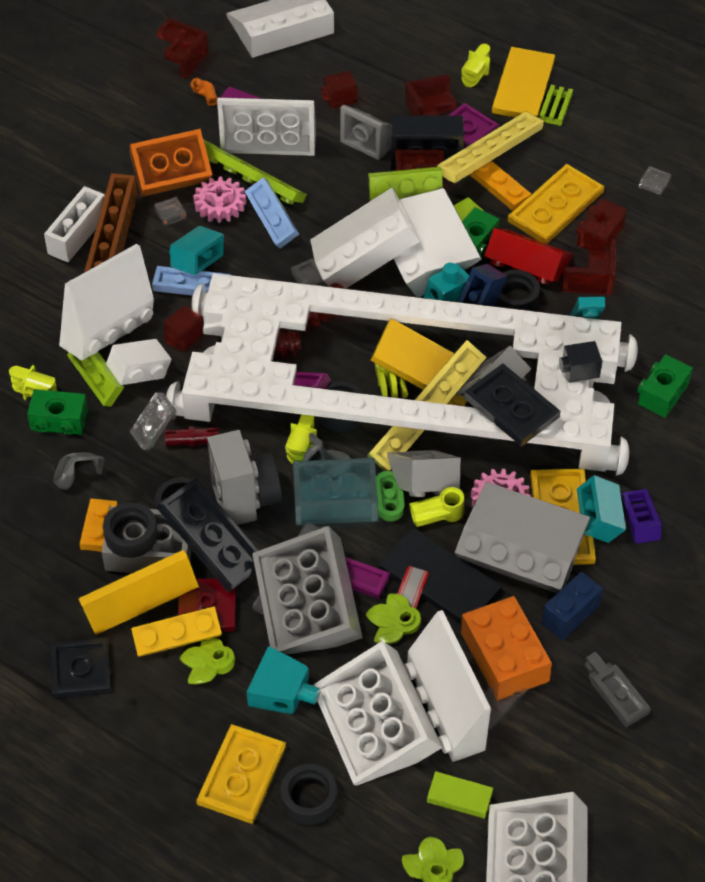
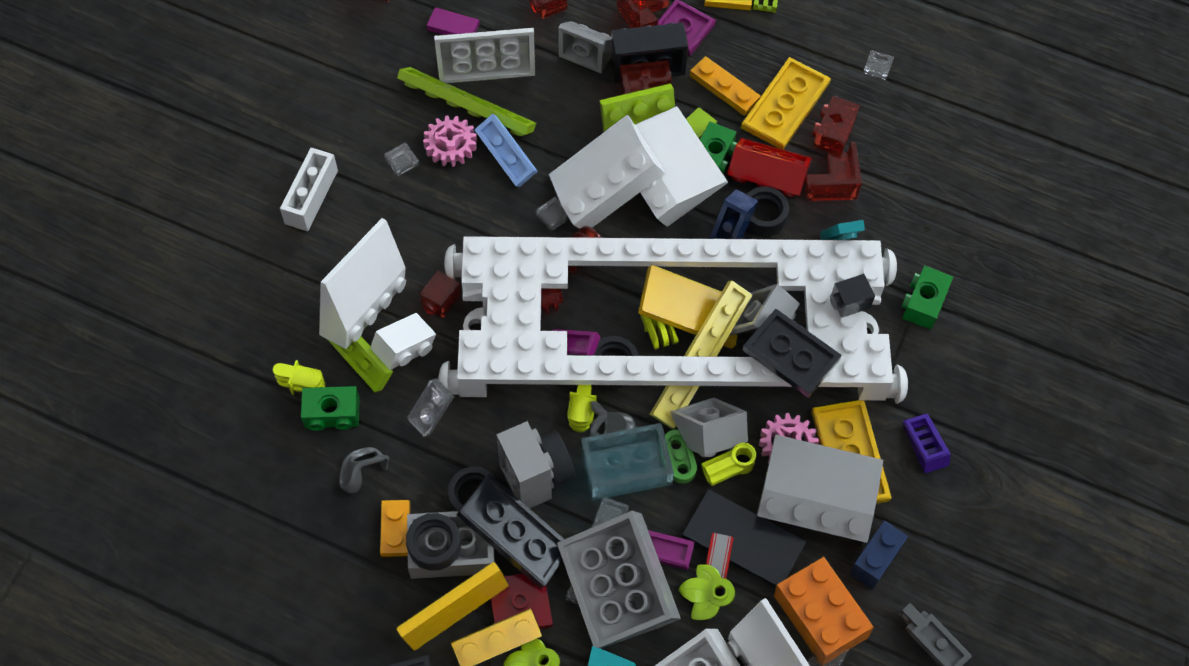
camera: 10 degrees left, 10 degrees up
dark orange brick [84,173,137,273] -> none
orange brick [129,129,212,197] -> none
light blue plate [152,266,230,296] -> none
dark red pin [165,426,219,448] -> none
teal brick [169,226,224,276] -> none
orange arm [190,78,218,106] -> none
teal torso [424,262,469,302] -> none
light yellow plate [437,112,544,183] -> none
teal brick [577,475,626,543] -> none

